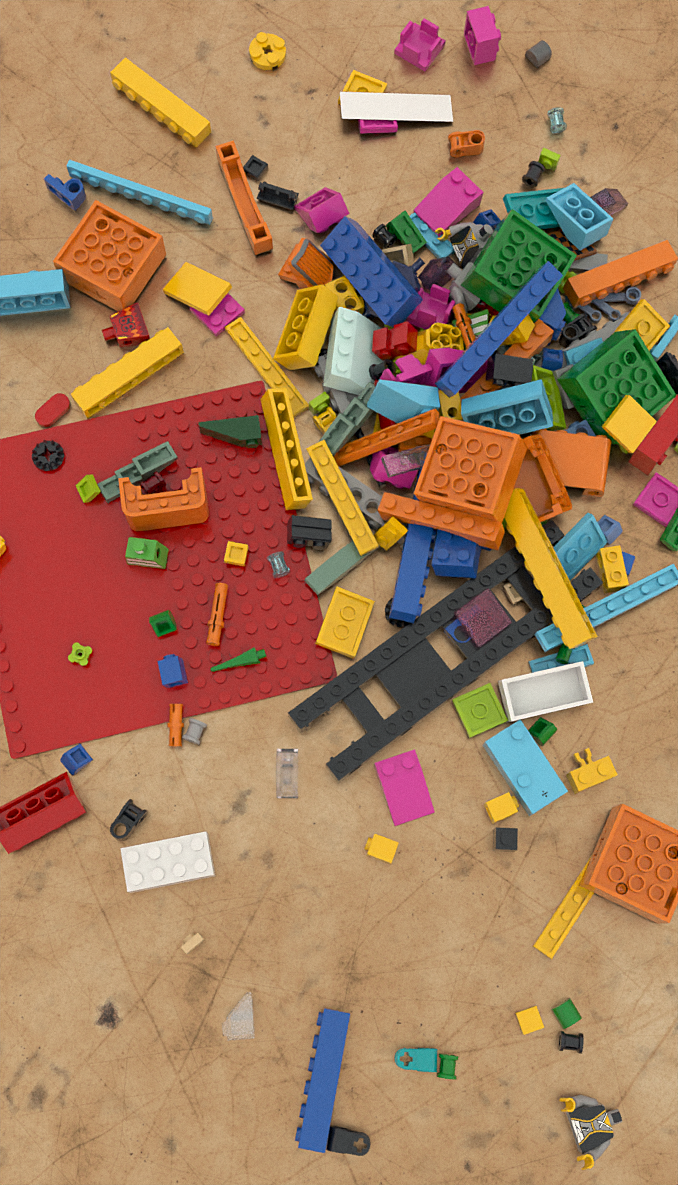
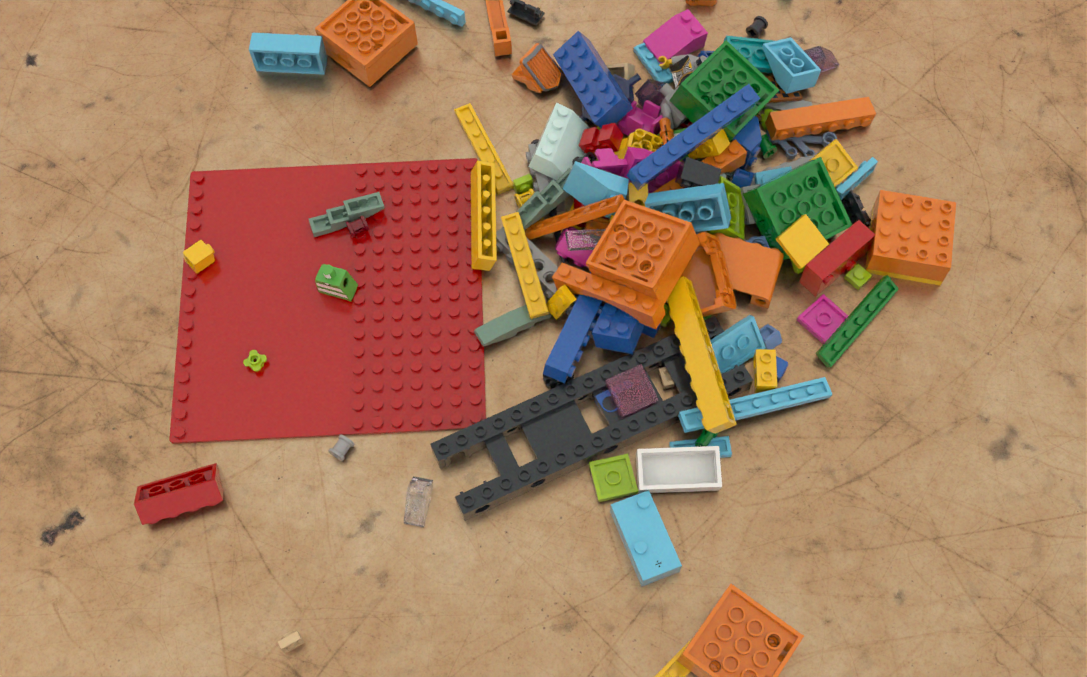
camera: 15 degrees right, 10 degrees down
black gear [32,440,64,471] -> none
red tile [35,393,71,428] -> none
blue slope [60,744,93,776] -> none
yellow brick [71,327,184,419] -> none
lime plate [76,474,101,503] -> none
torso [102,302,150,348] -> none
black piece [110,799,148,841] -> none
orange windscreen [118,467,209,531] -> none
white piece [120,832,215,893] -> none
green brick [149,610,177,637] -> none
blue brick [157,654,188,688] -> none
yellow tile [163,262,232,316] -> none
orange pin [167,704,184,746] -> none
dark pink plate [190,293,245,337] -> none
dark green slope [198,415,262,448] -> none
orange pin [206,583,228,646] -> none
green piece [210,647,267,672] -> none
yellow plate [224,541,249,566] -> none
clear light blue bush [267,551,291,578] -> none
yellow brick [273,284,339,370] -> none
black brick [287,515,332,550] -> none
dark pink slope [294,187,349,233] -> none
yellow plate [315,586,375,659] -> none
yellow brick [325,275,365,314] -> none
yellow brick [364,834,399,865] -> none
black bush [372,224,397,249] -> none
dark pink slope [374,749,435,826] -> none
green plate [386,210,427,253] -> none
yellow brick [484,792,519,824] -> none
black brick [493,827,518,852] -> none
green brick [528,717,557,746] -> none
lime plate [538,148,561,171] -> none
black piece [559,313,597,348] -> none
yellow brick [566,748,618,794] -> none

